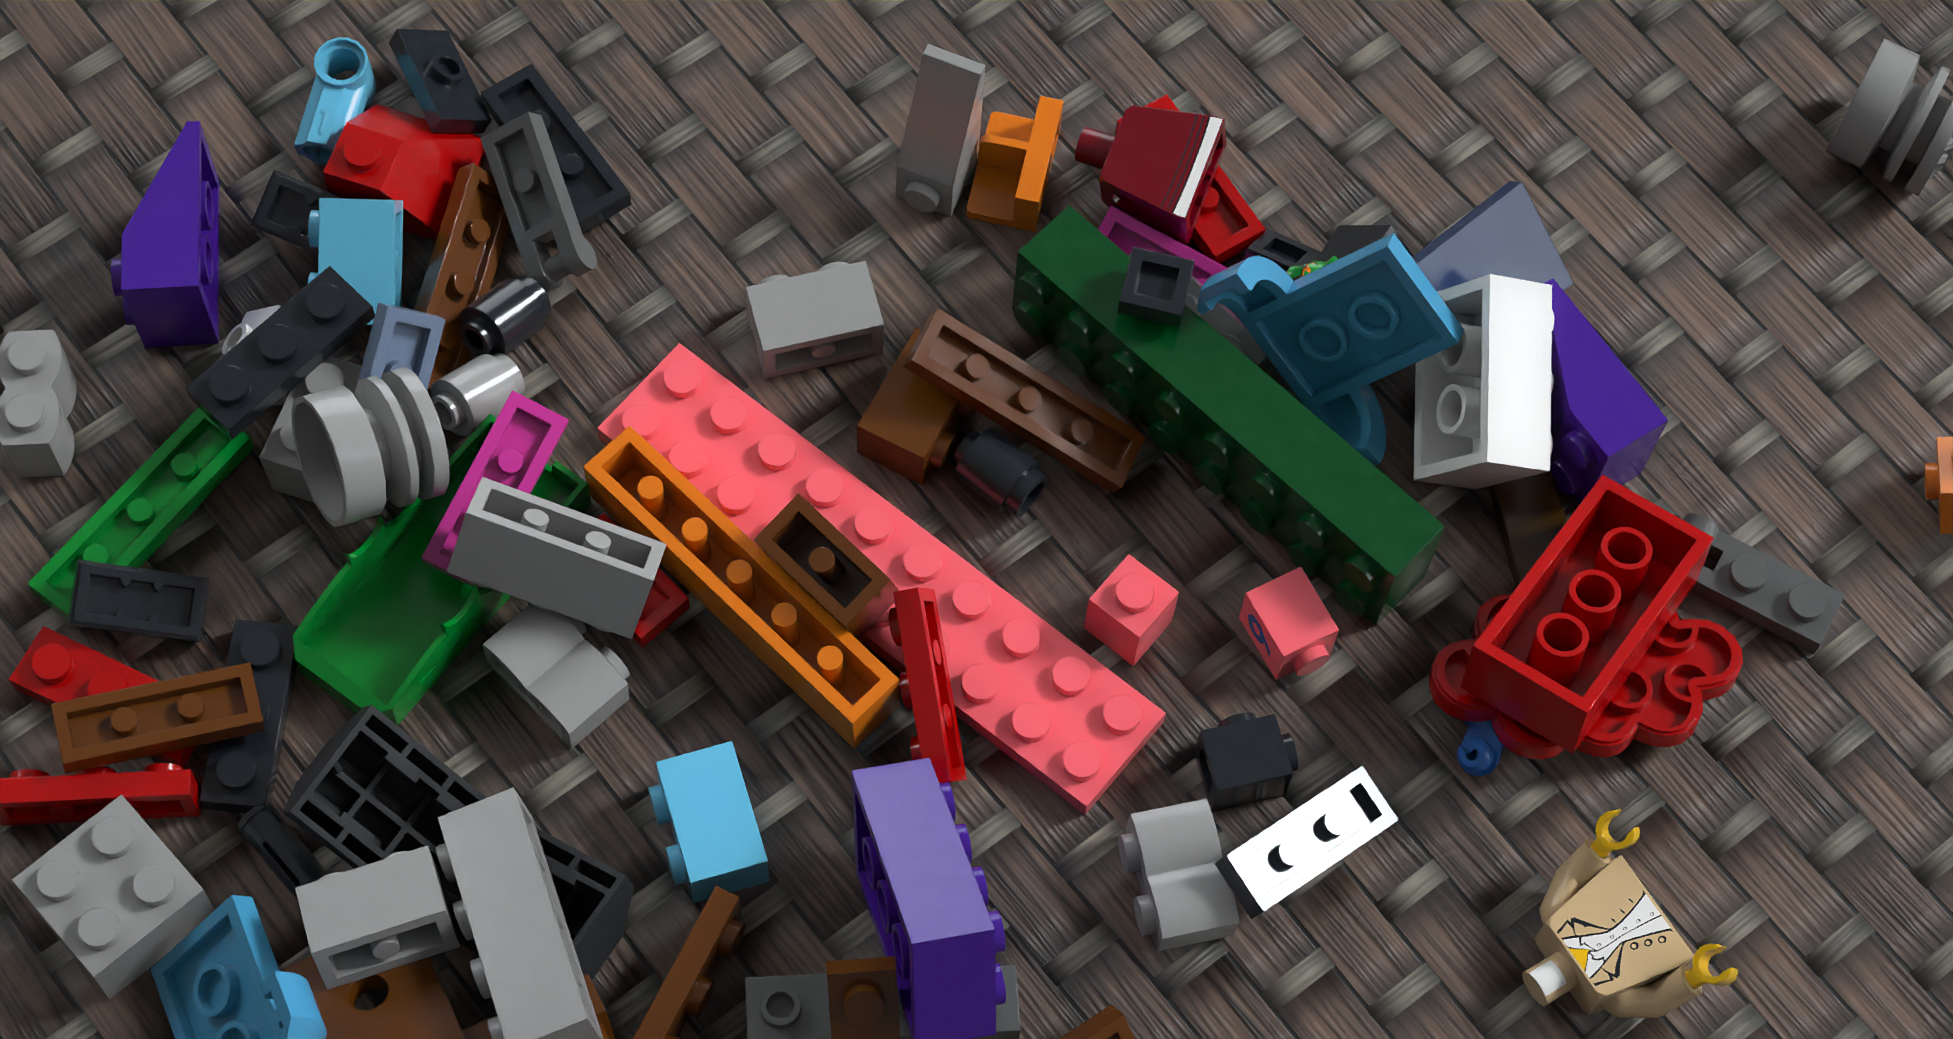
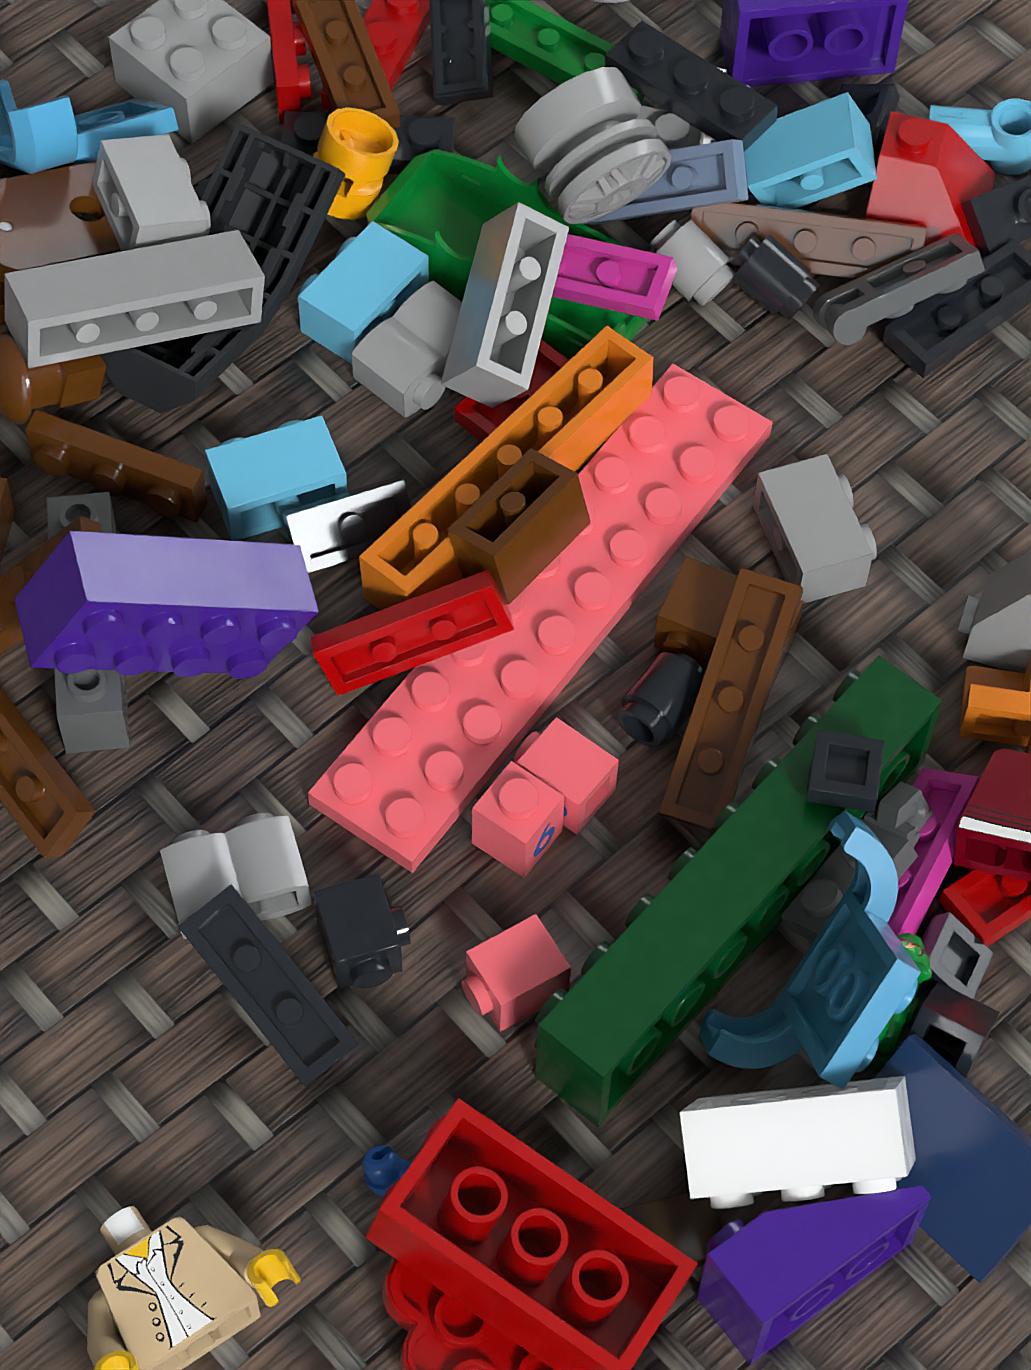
camera: 90 degrees right, 5 degrees down
none -> plate [282,476,411,573]
none -> medium azure brick [298,221,429,364]
none -> light orange wheel [313,107,399,220]
none -> coral brick [514,717,619,835]

